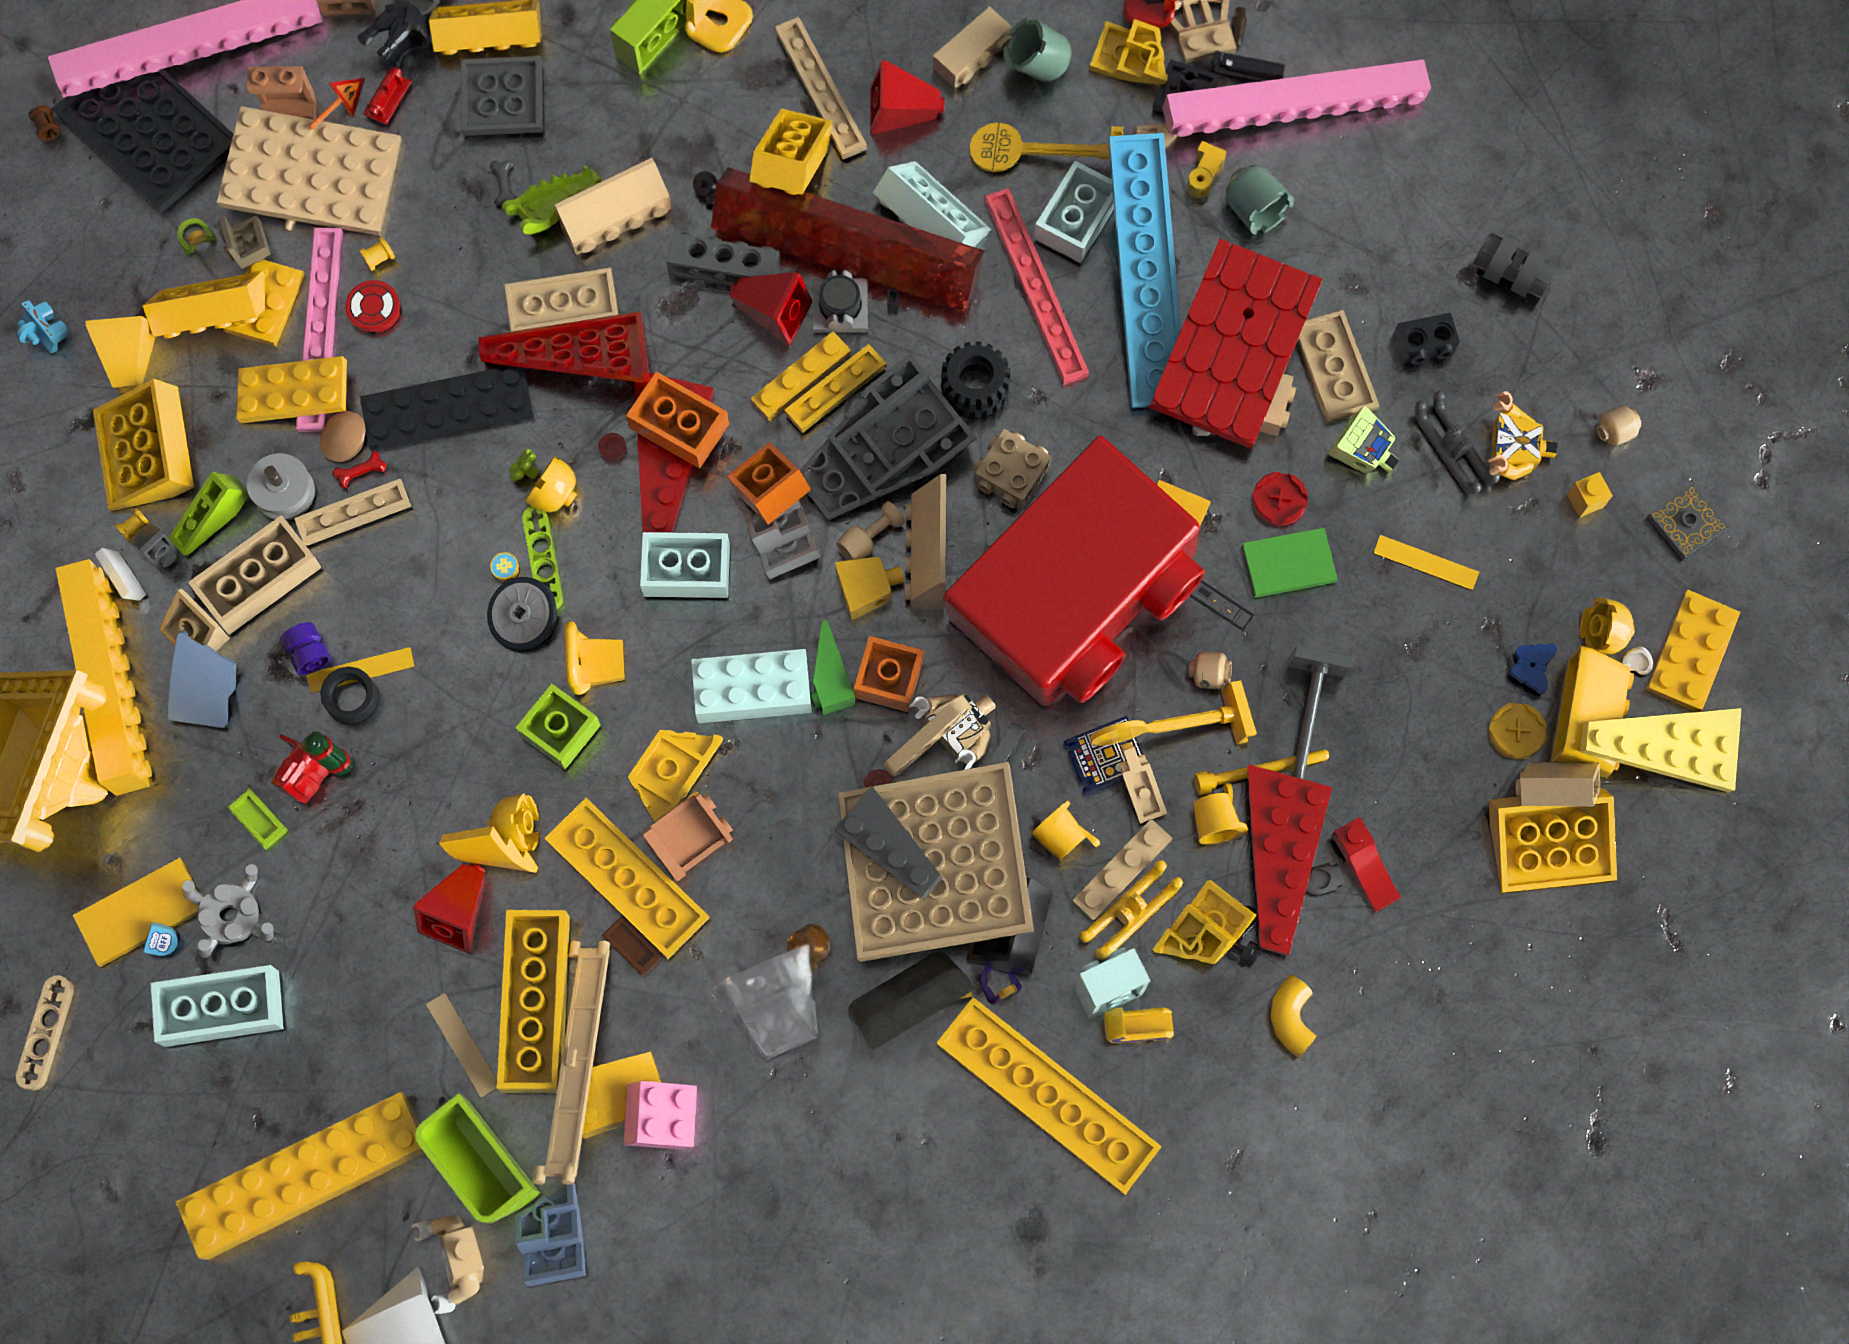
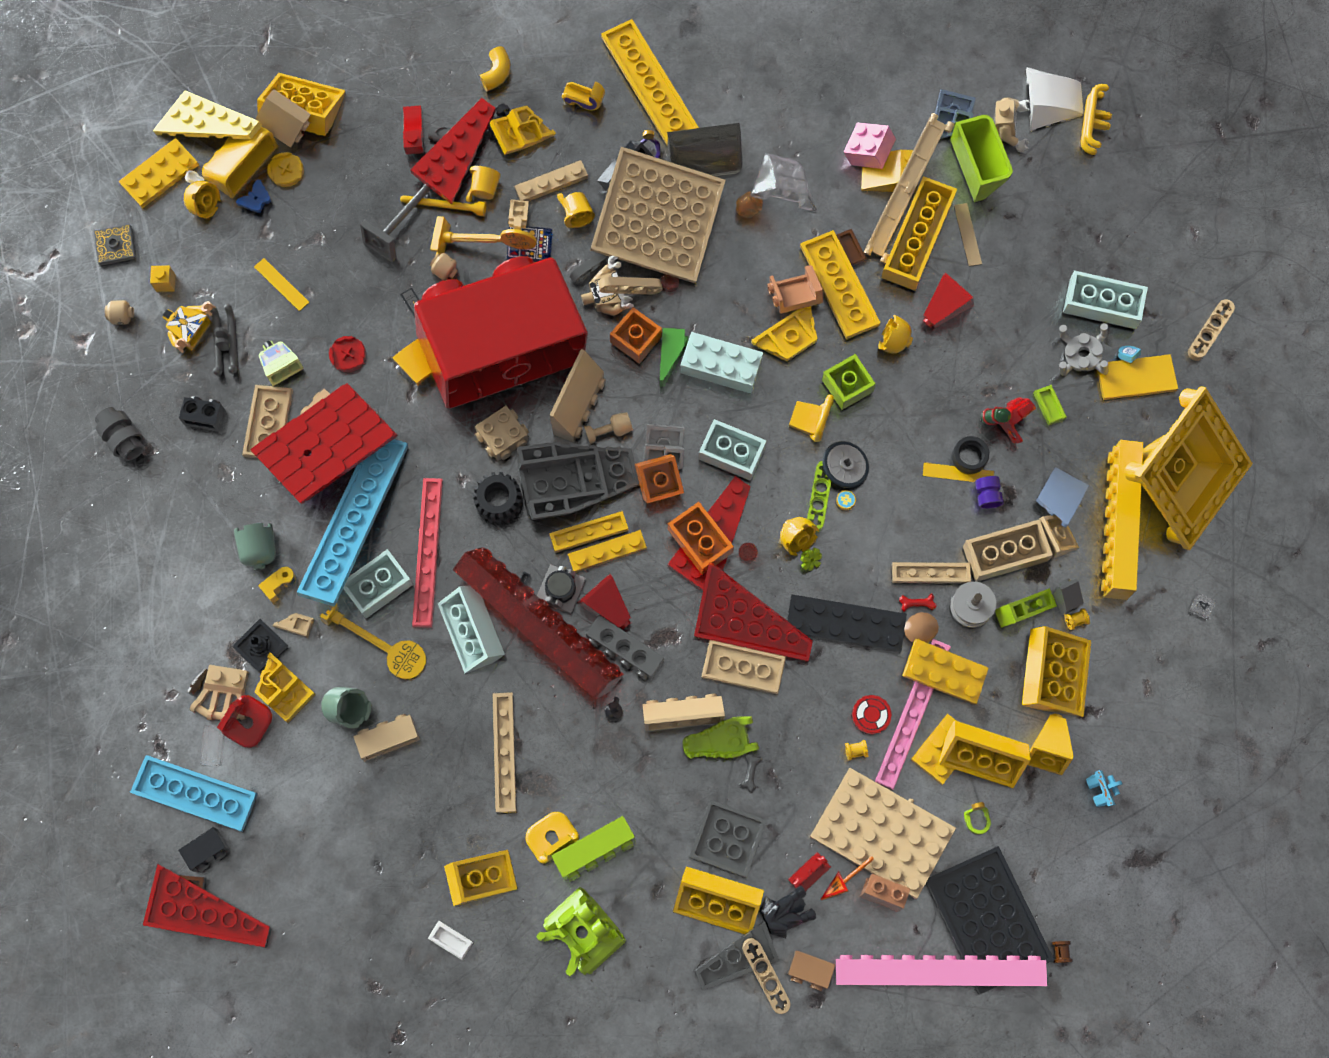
camera: 155 degrees left, 0 degrees up
white tile [95,548,147,601] -> none
yellow brick [176,1092,425,1260] -> none
dark tan bracket [219,215,271,269] -> none
yellow slope [439,826,538,873] -> none
yellow brick [749,108,832,195] -> none
dark grey wing [834,785,942,900] -> none
yellow torso [835,557,905,620] -> none
red slope [870,60,945,134] -> none
light aqua brick [1074,948,1150,1020] -> none
yellow piece [1079,860,1183,960] -> none
bright pink brick [1163,60,1431,137] -> none
black piece [1210,50,1285,82] -> none
bright green tile [1242,528,1338,598] -> none

